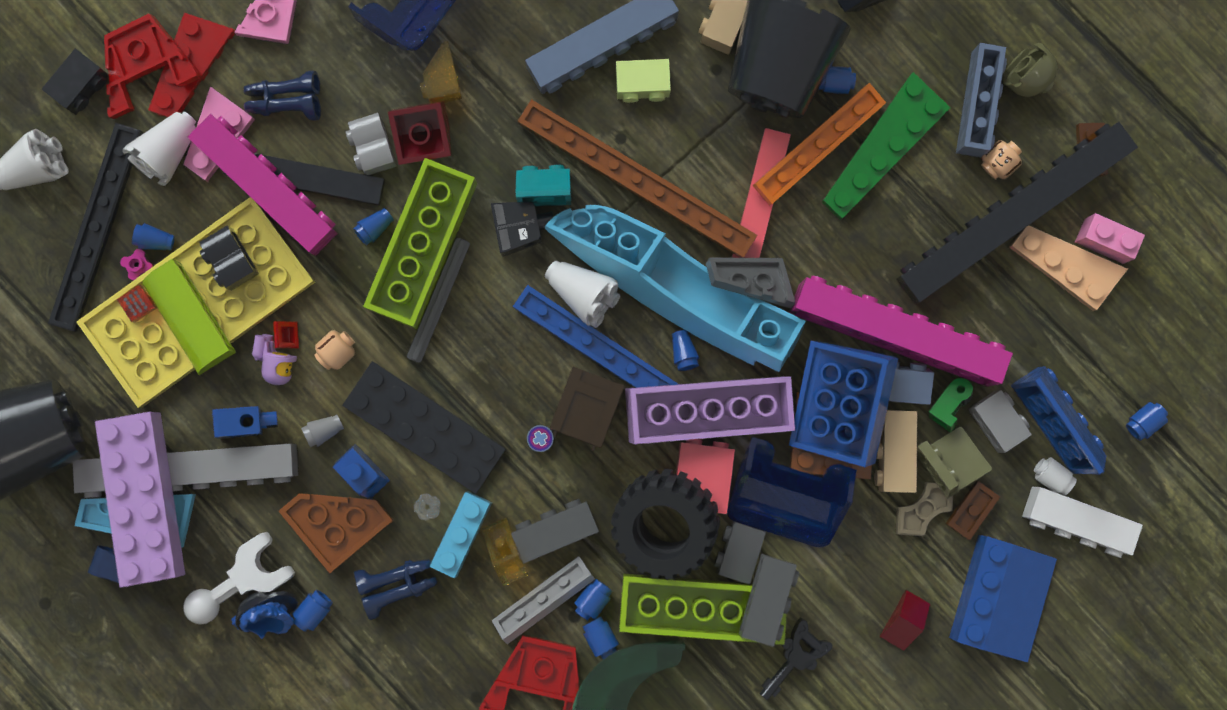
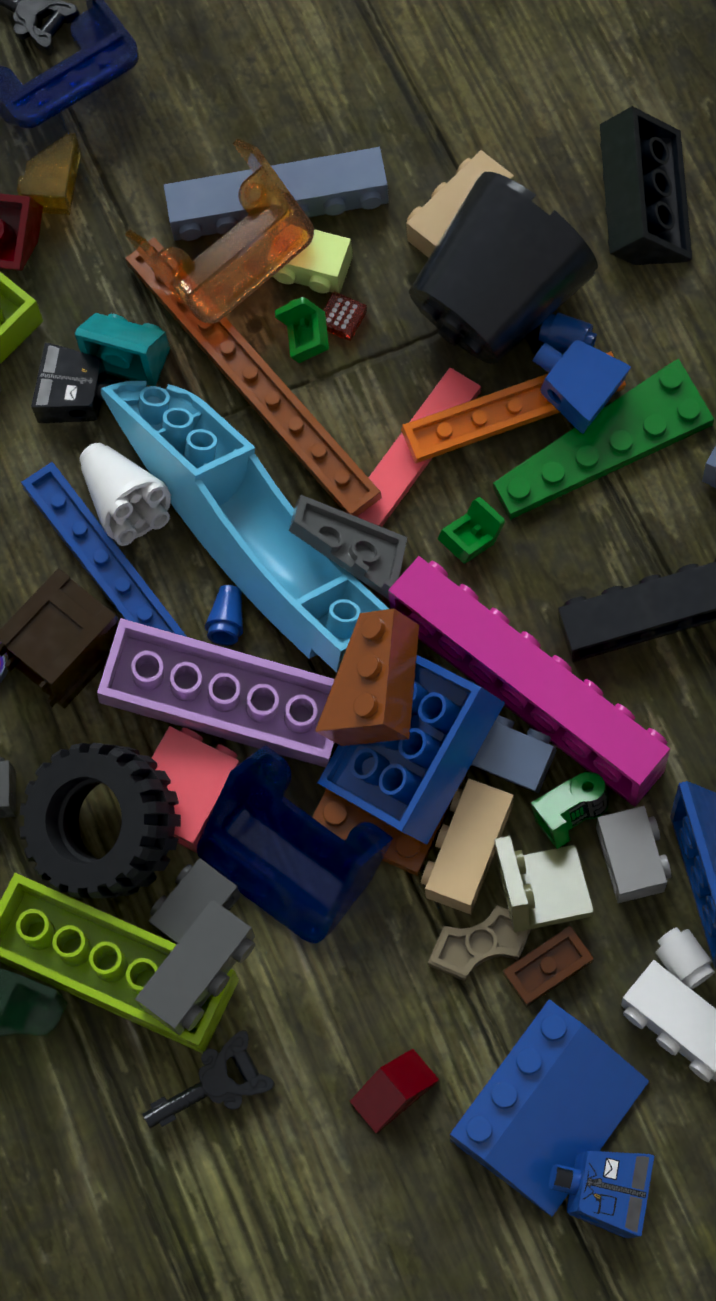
camera: 35 degrees right, 15 degrees down
none -> clear orange windscreen [124,139,314,324]
none -> green bracket [275,297,329,363]
none -> dark orange wedge [315,608,419,746]
none -> clear red tile [323,291,367,341]
none -> green bracket [437,497,505,564]
none -> blue torso [532,340,631,434]
none -> blue torso [549,1151,654,1239]

